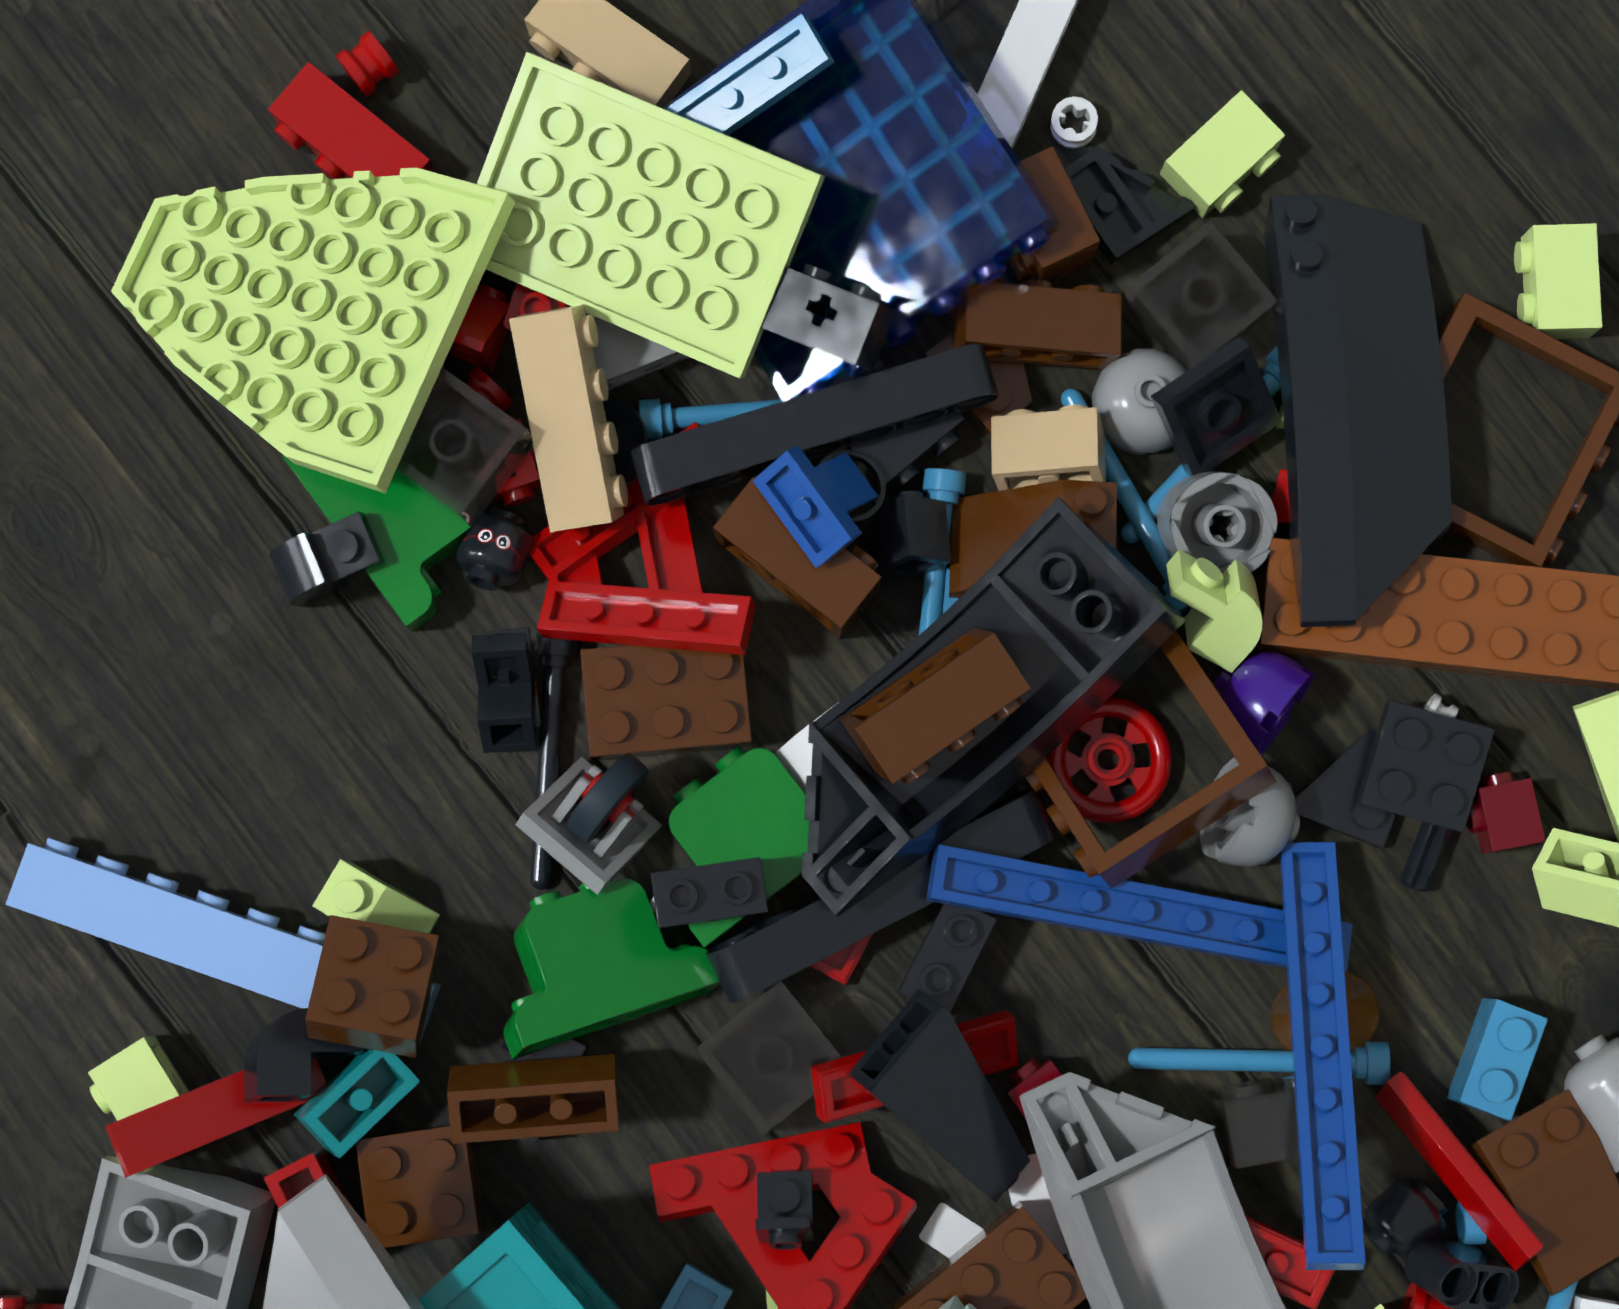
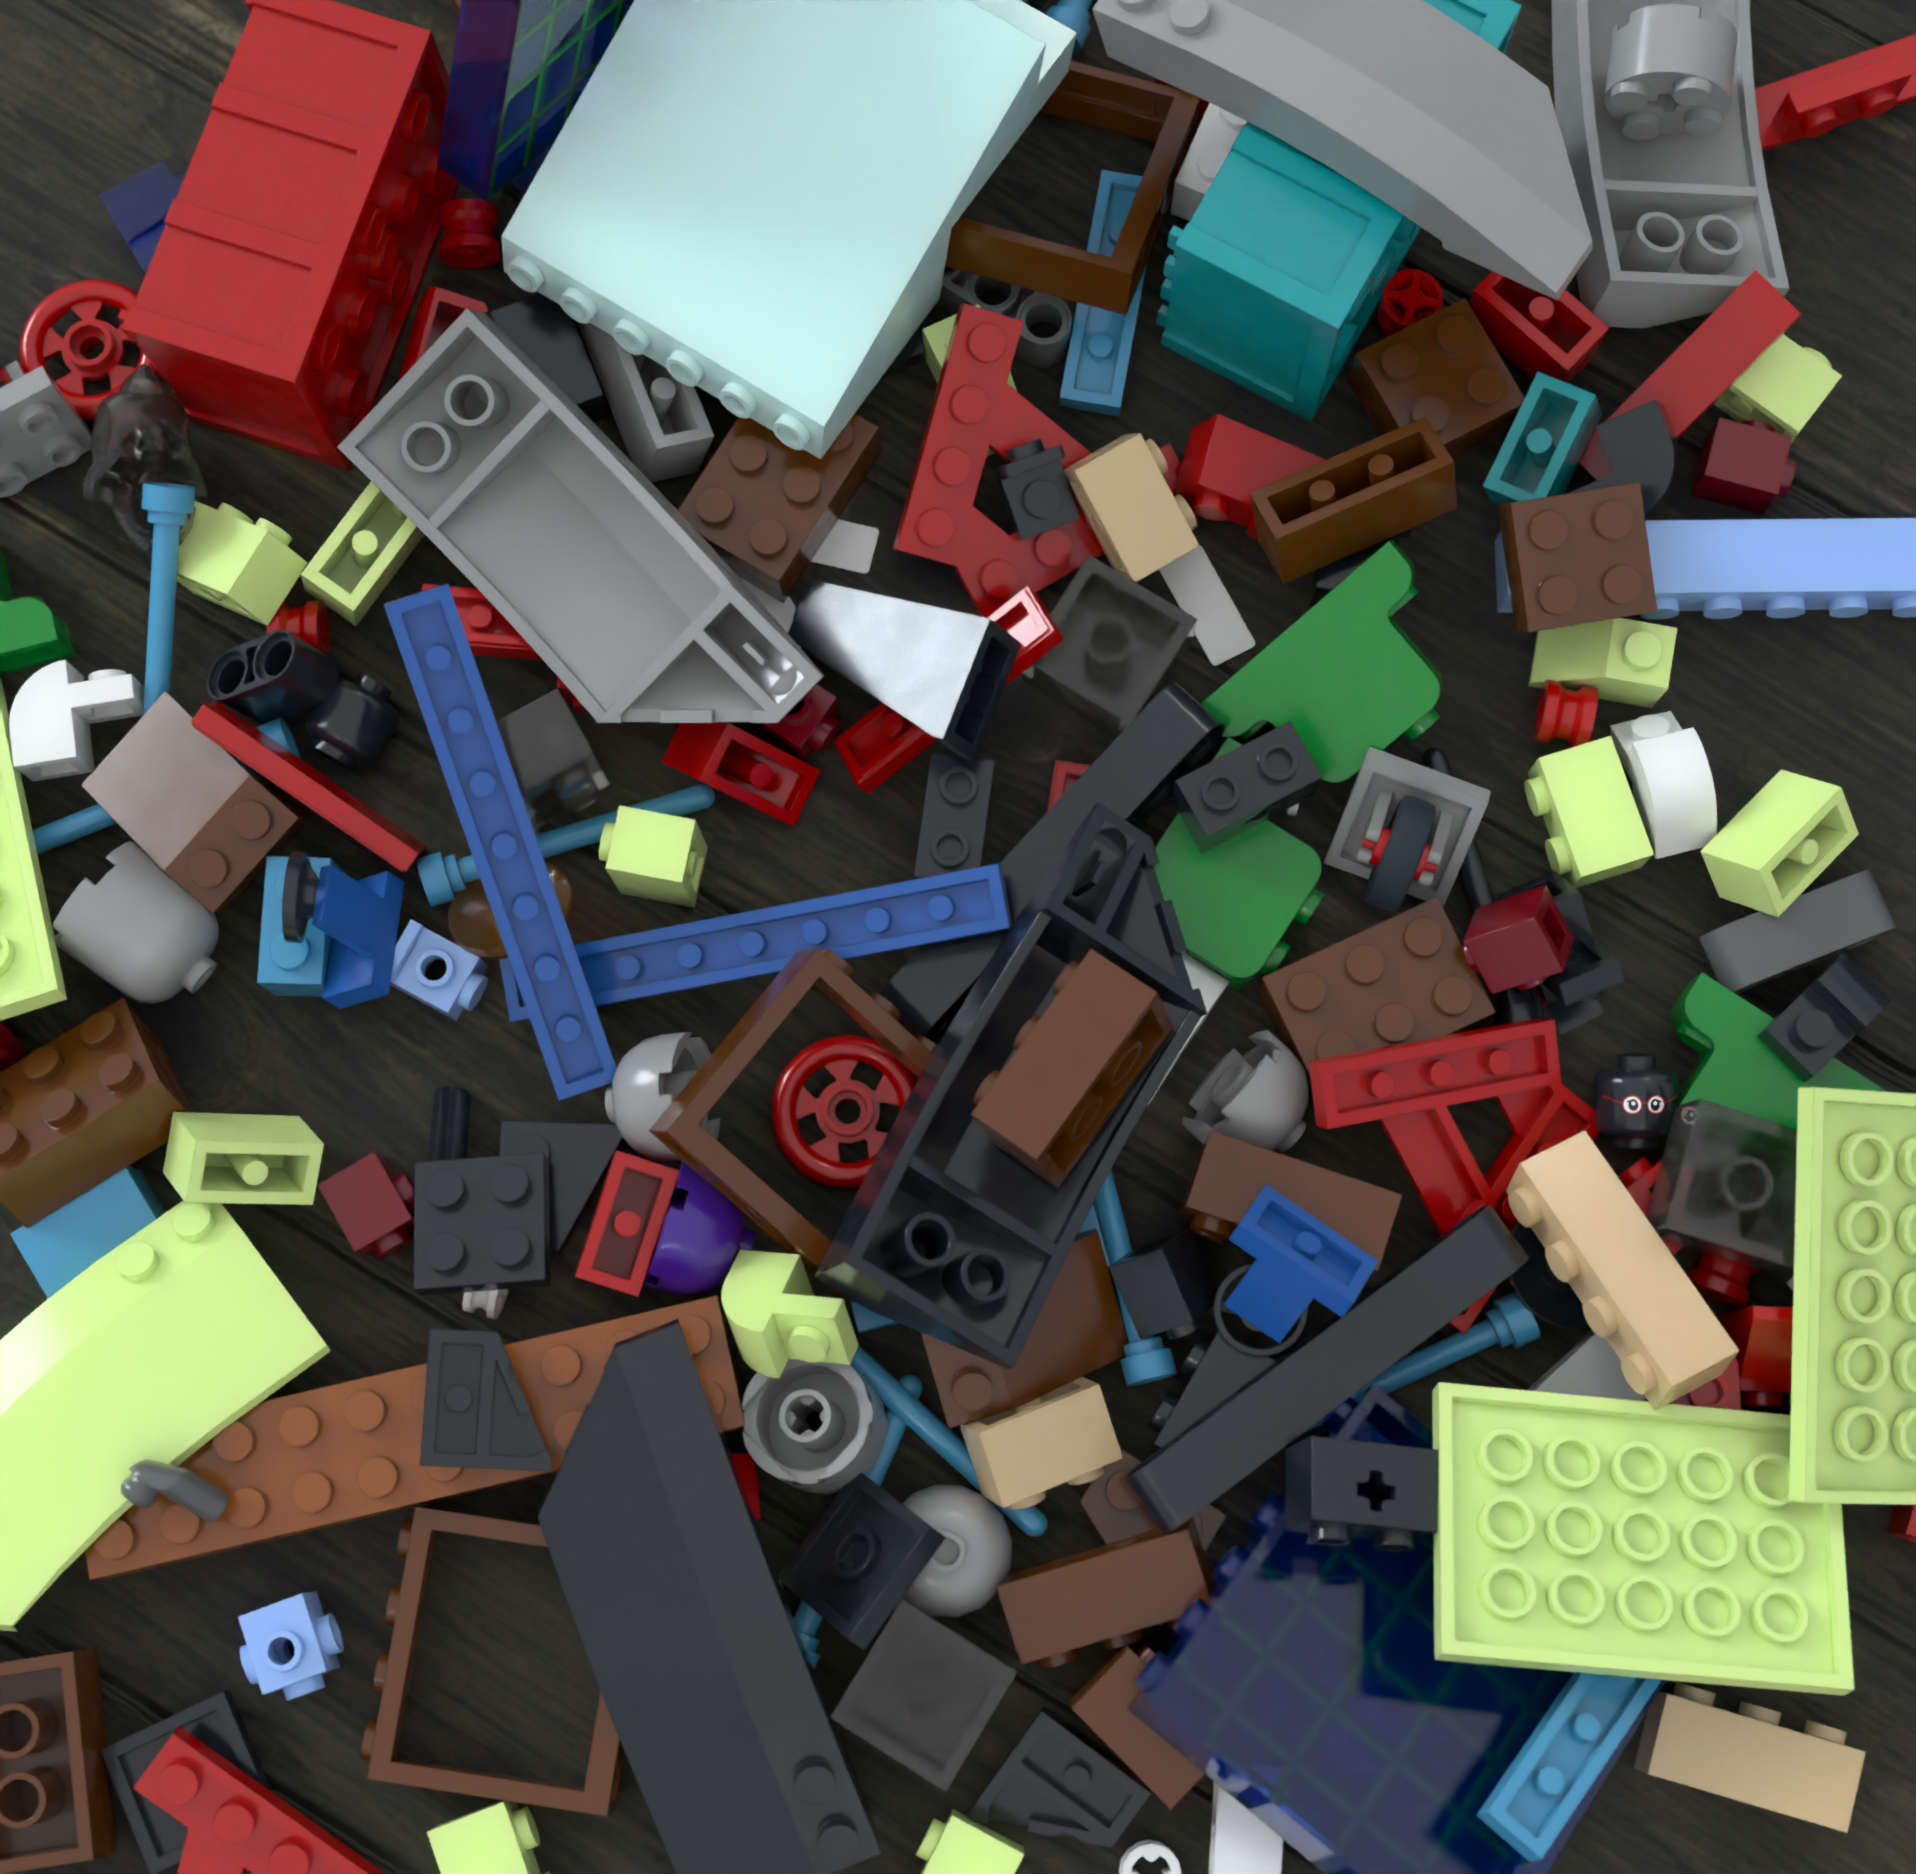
camera: 165 degrees right, 5 degrees down
none -> blue piece [282,851,404,1009]
none -> light blue brick [390,919,488,1021]
none -> black wing [420,1328,552,1471]
none -> red brick [573,1150,680,1297]
none -> yellowish green brick [599,805,708,908]
none -> red slope [661,722,821,827]
none -> tan brick [1063,433,1199,583]
none -> white sticker [1159,545,1255,666]
none -> red brick [1173,414,1326,540]
none -> light grey cylinder [1182,1030,1310,1152]
none -> red wheel [1376,269,1443,337]
none -> dark red brick [1463,885,1574,994]
none -> yellowish green brick [1524,736,1654,888]
none -> red wheel [1533,679,1598,747]
none -> white brick [1610,711,1717,859]
none -> dark red brick [1690,417,1796,515]
none -> dark grey beam [1699,870,1897,994]
none -> yellowish green brick [1700,769,1859,917]

